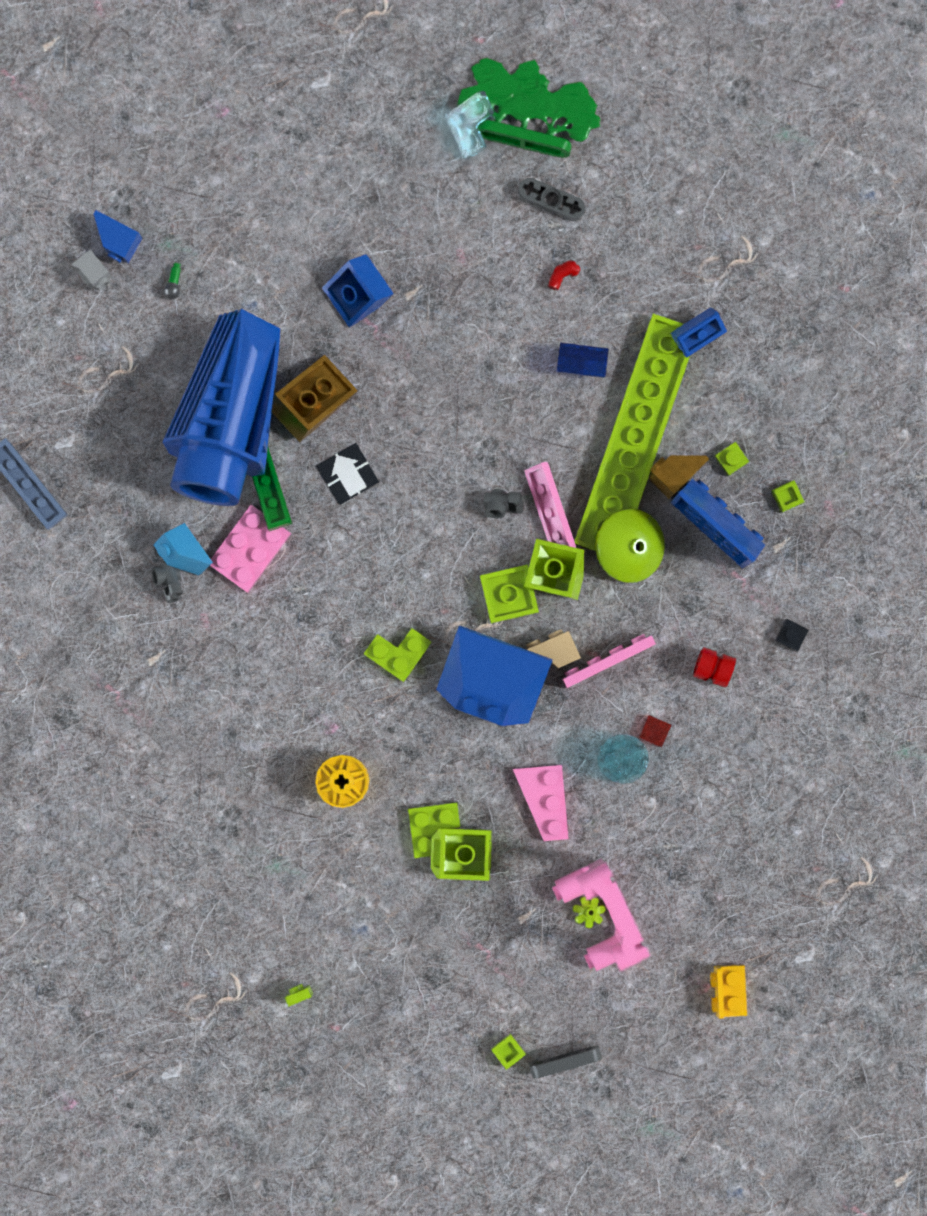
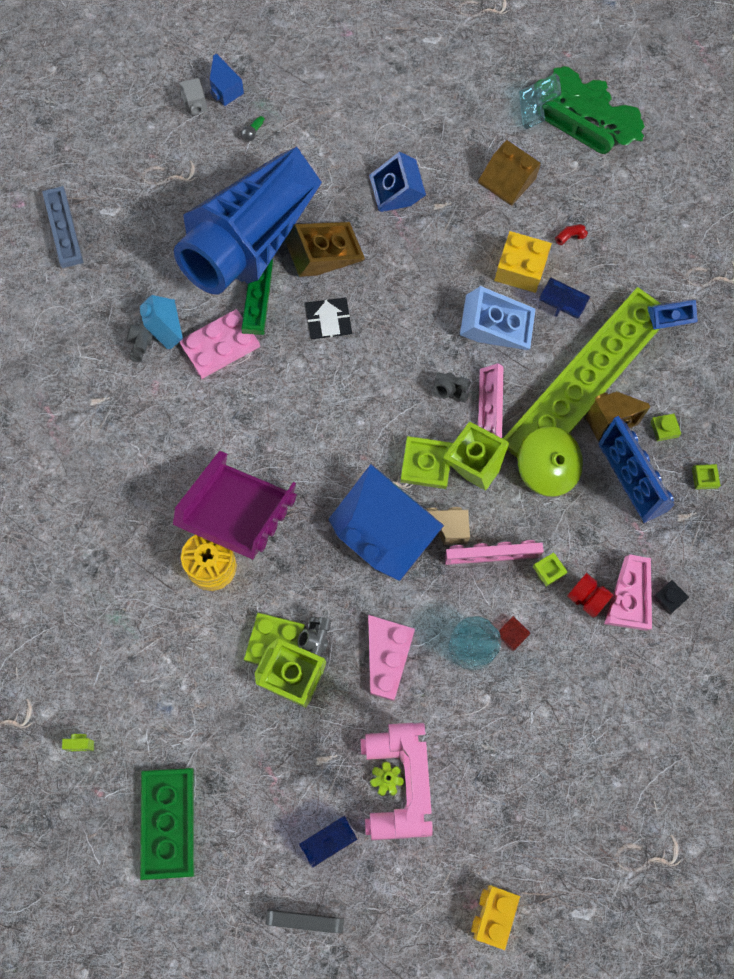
camera: 20 degrees right, 15 degrees down
lime plate [364,628,432,682] -> none
lime plate [491,1033,526,1070] -> none
dark grey beam [518,178,585,221] -> none
none -> green tile [140,768,195,880]
none -> magenta panel [173,451,297,560]
none -> dark grey plate [298,617,332,656]
none -> clear blue hinge [299,816,358,868]
none -> light blue slope [460,286,535,350]
none -> pearl gold slope [478,140,541,206]
none -> yellow brick [494,231,552,293]
none -> lime tile [533,552,568,587]
none -> bright pink wing [604,555,652,631]

